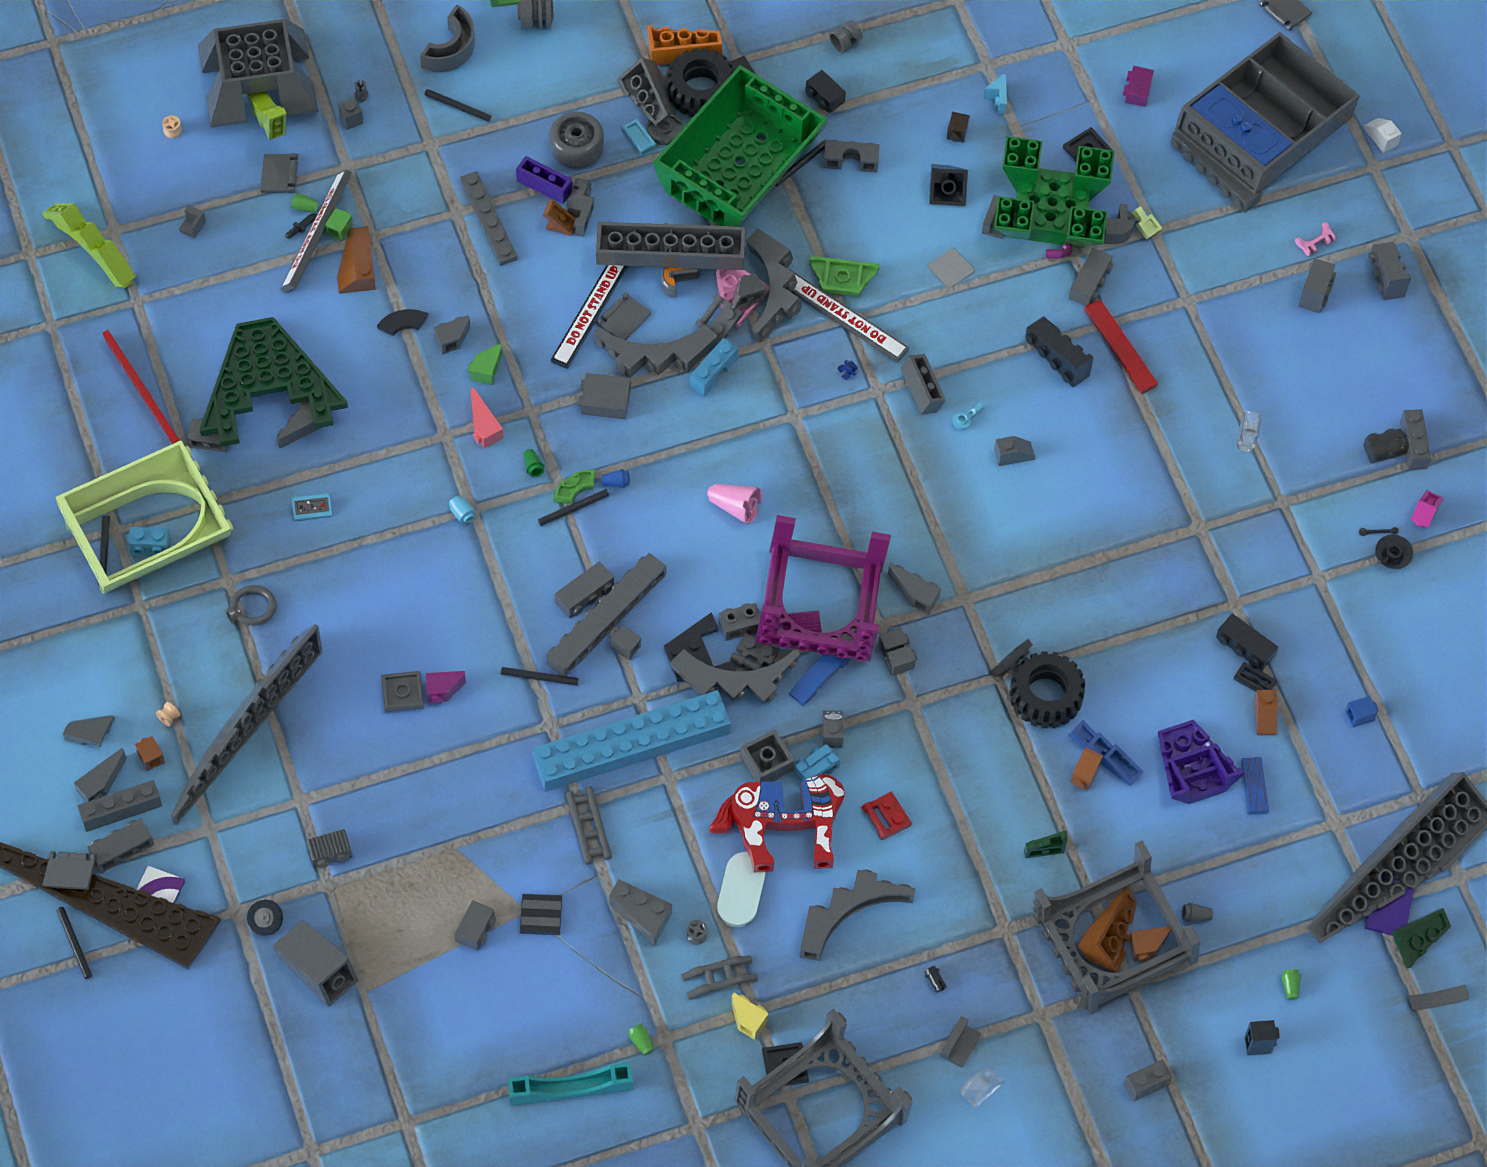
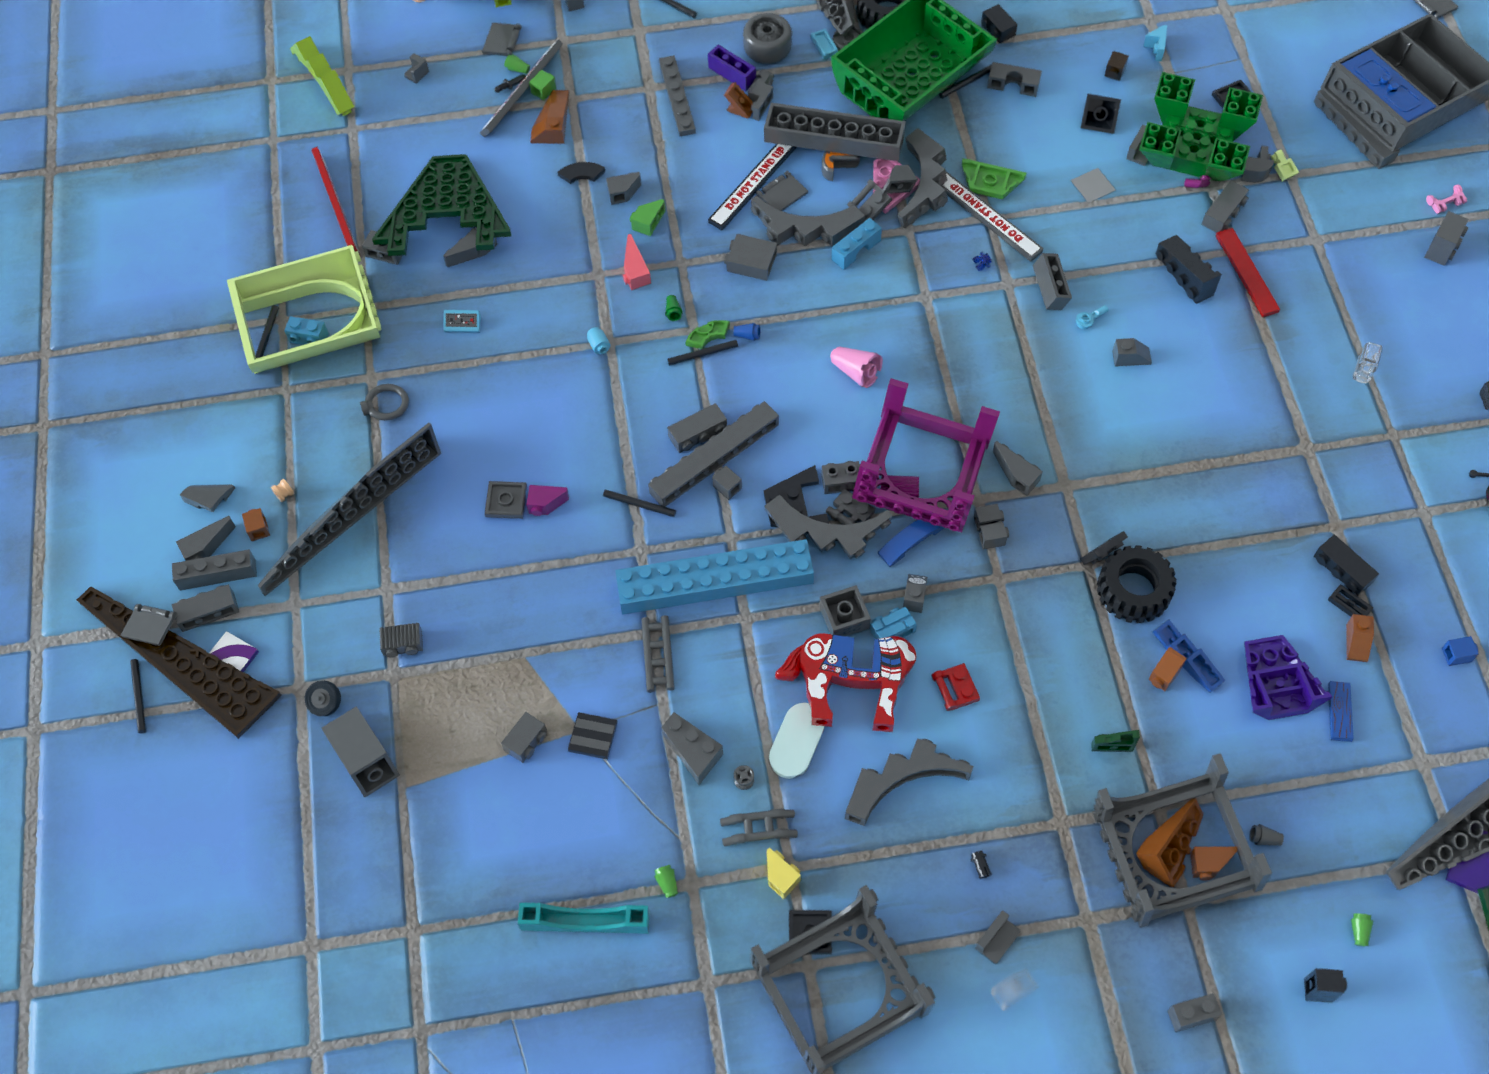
camera: 15 degrees right, 0 degrees up
magenta brick [1123,65,1154,107] -> none

